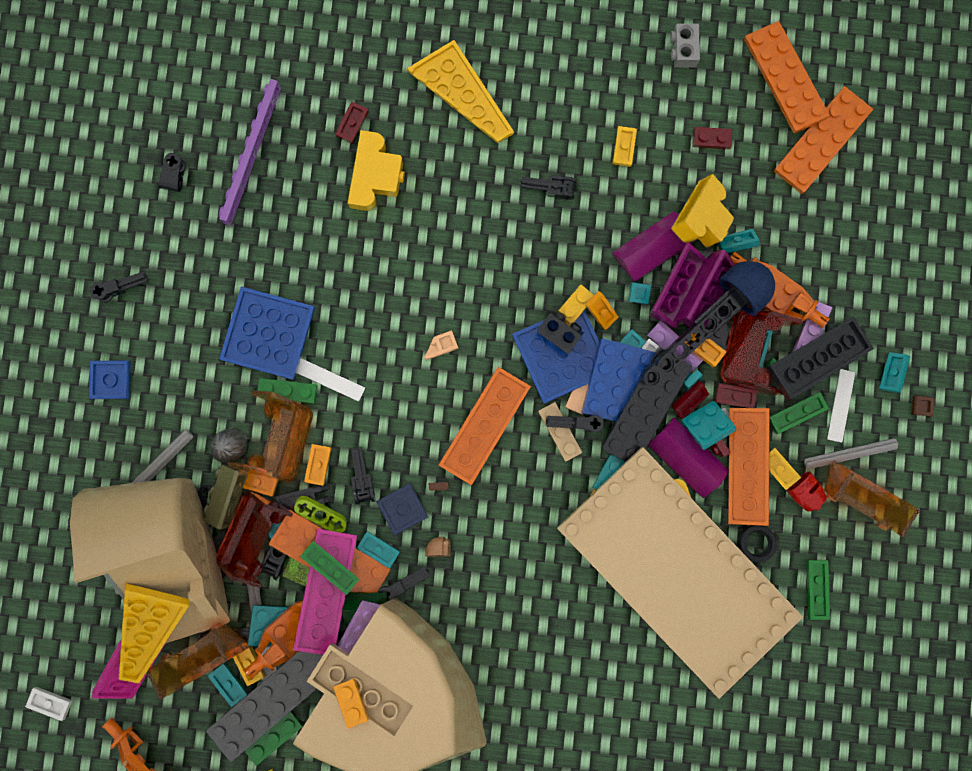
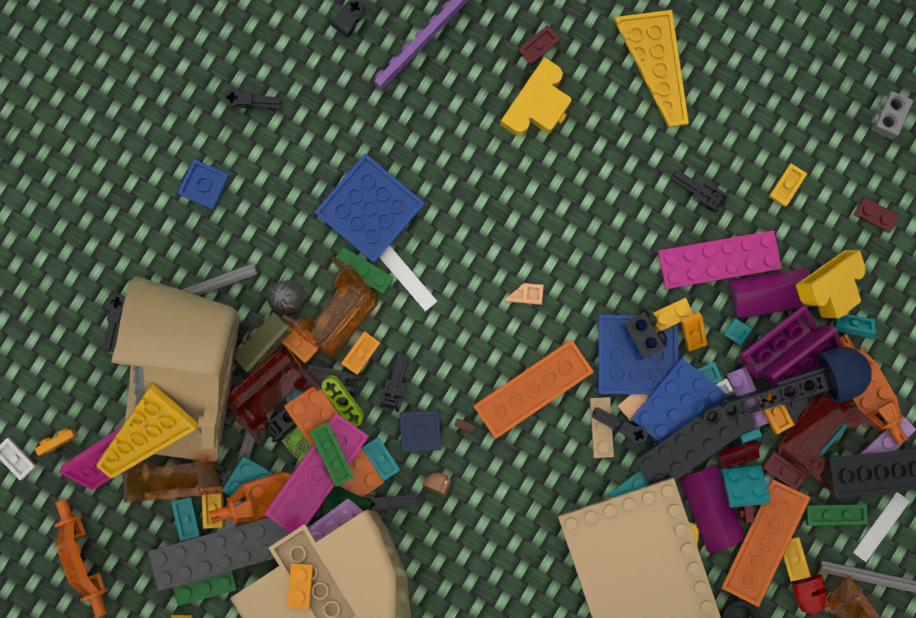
camera: 25 degrees right, 0 degrees up
none -> light orange plate [35,428,79,456]
none -> dark pink plate [657,230,782,290]

